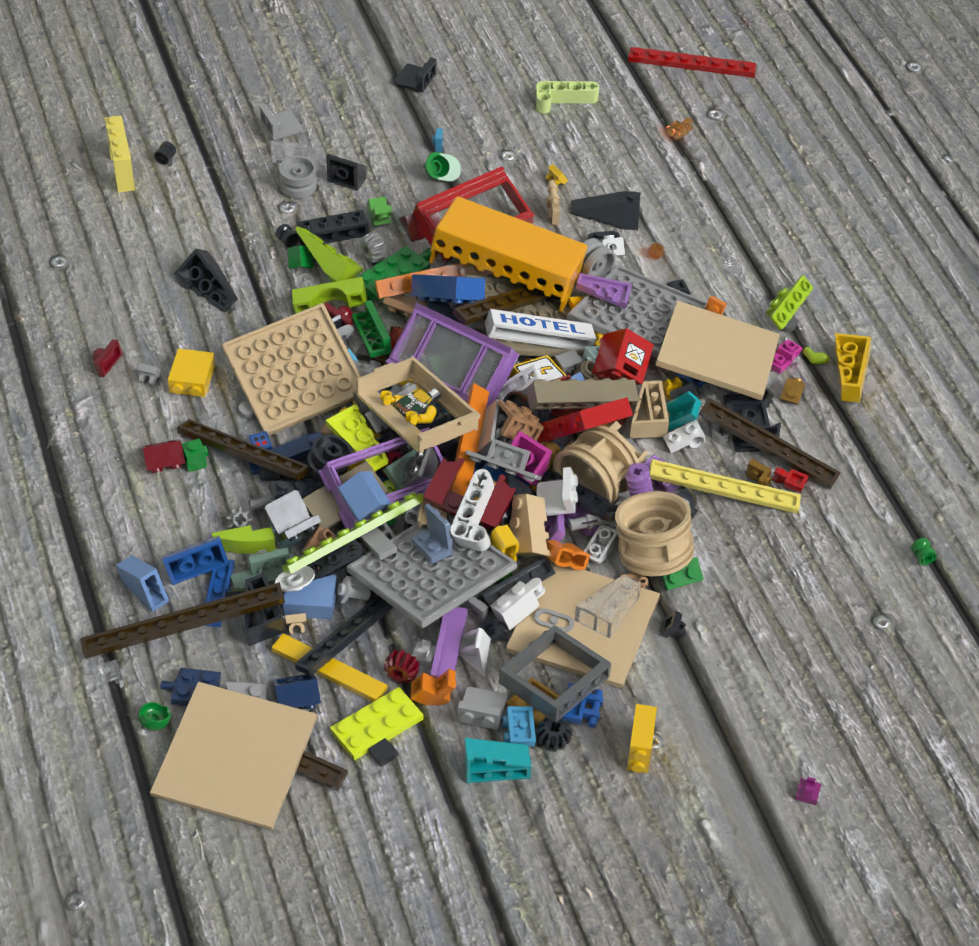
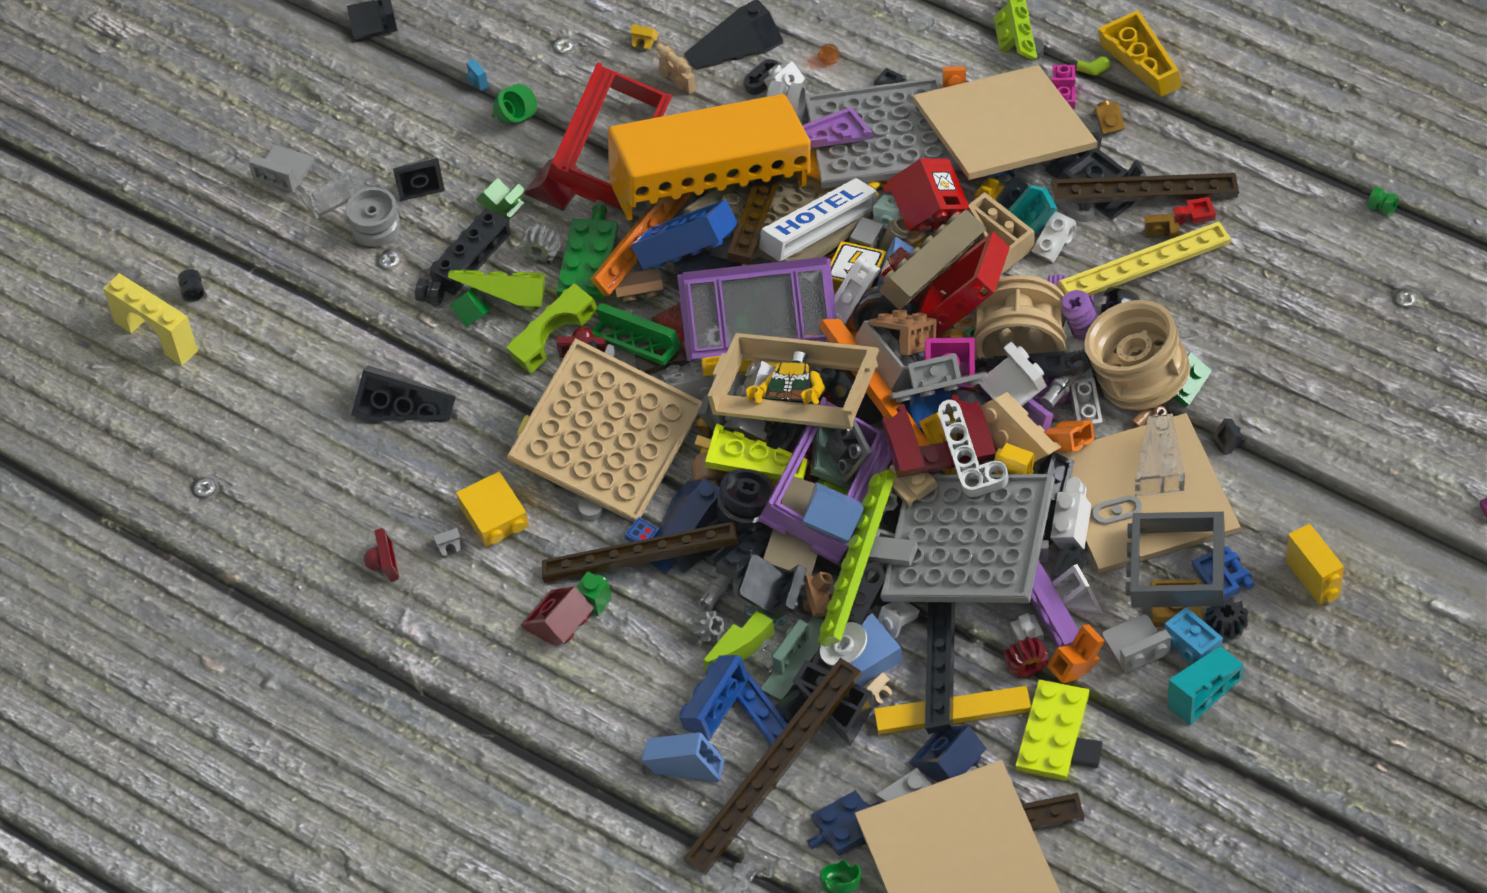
camera: 30 degrees left, 5 degrees up
sand blue bracket [411,504,453,564] -> none

